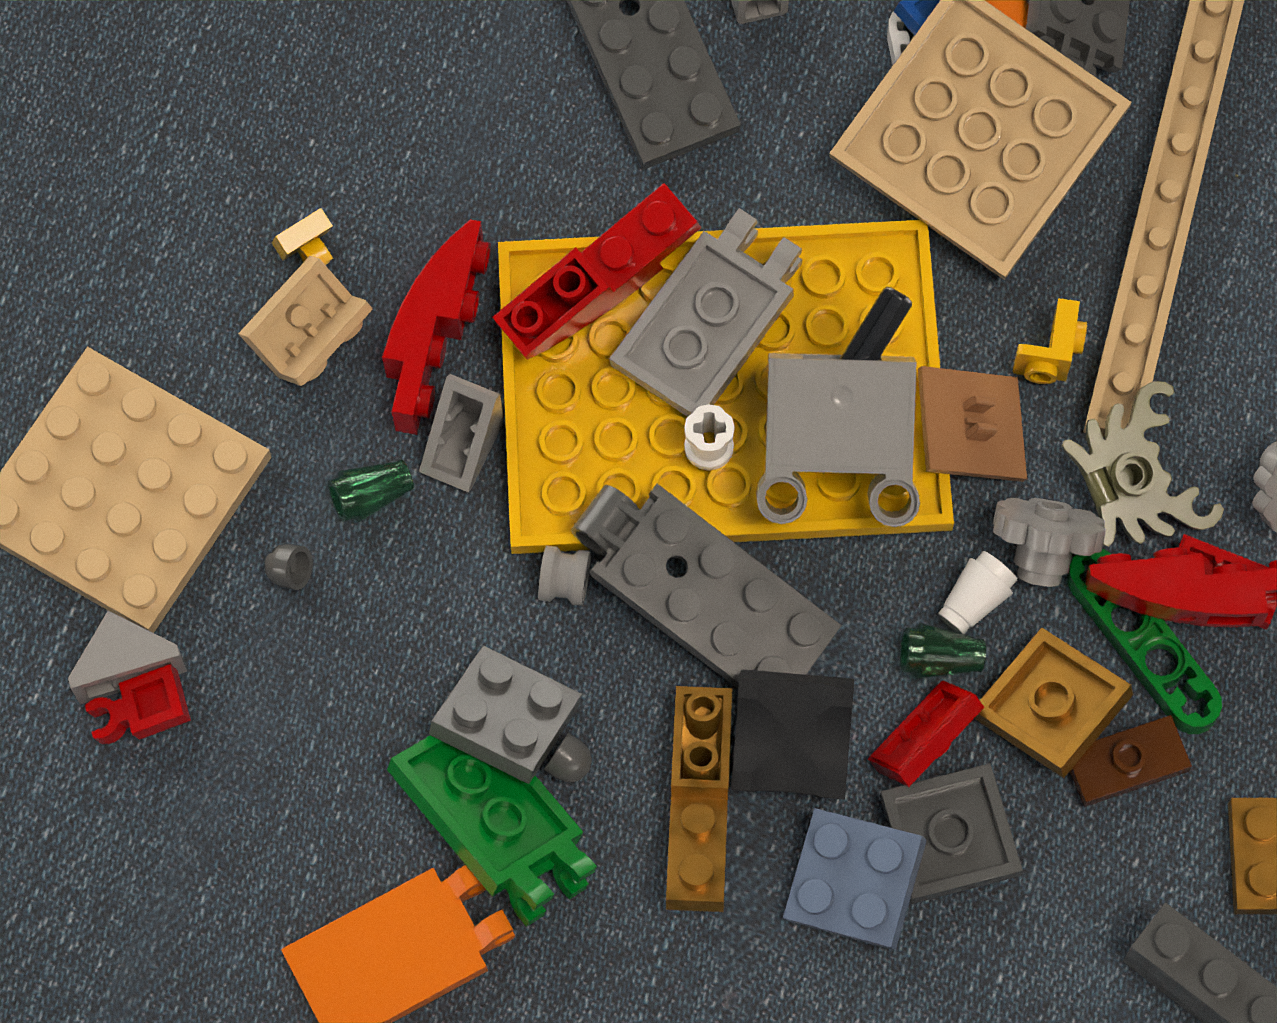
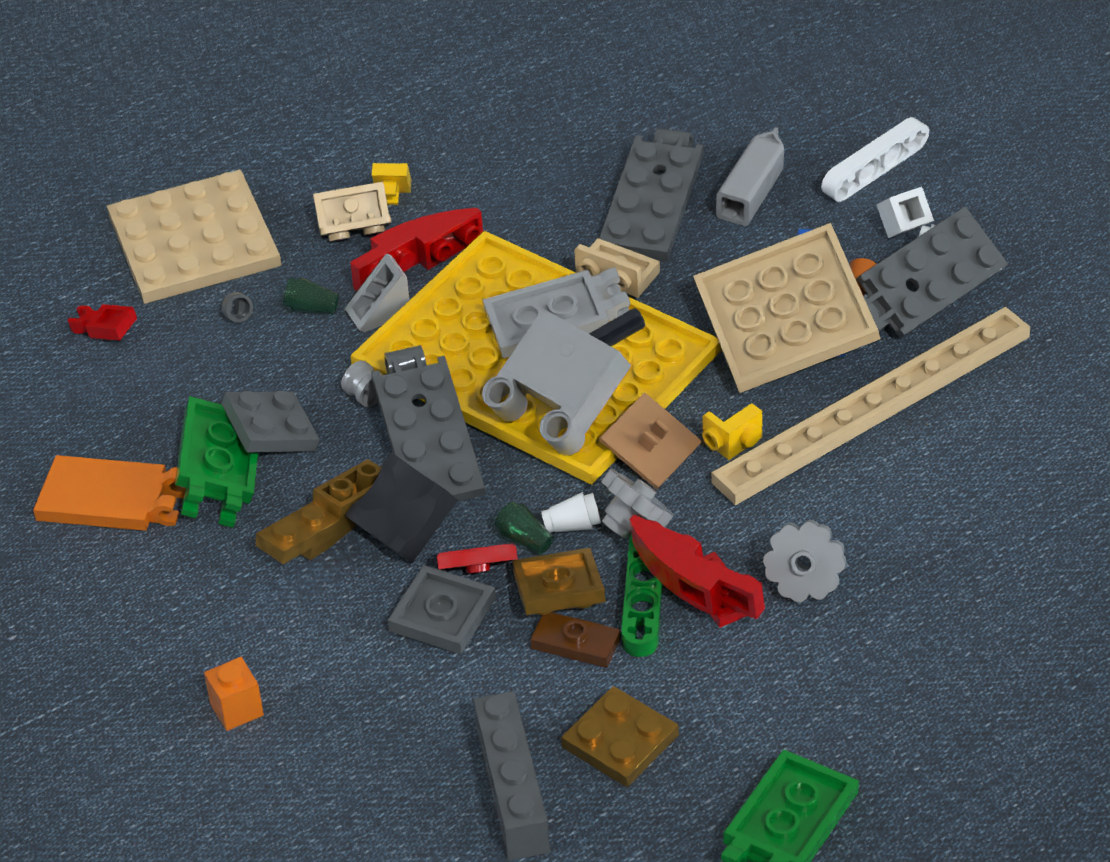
camera: 40 degrees right, 25 degrees down
light grey slope [68,611,187,704] -> none
red slope [492,183,701,360] -> none
dark grey hinge [544,732,592,782] -> none
white bush [684,404,735,471] -> none
sand blue plate [783,808,927,951] -> none
animal [1061,381,1224,547] -> none
none -> tan bracket [575,238,660,298]

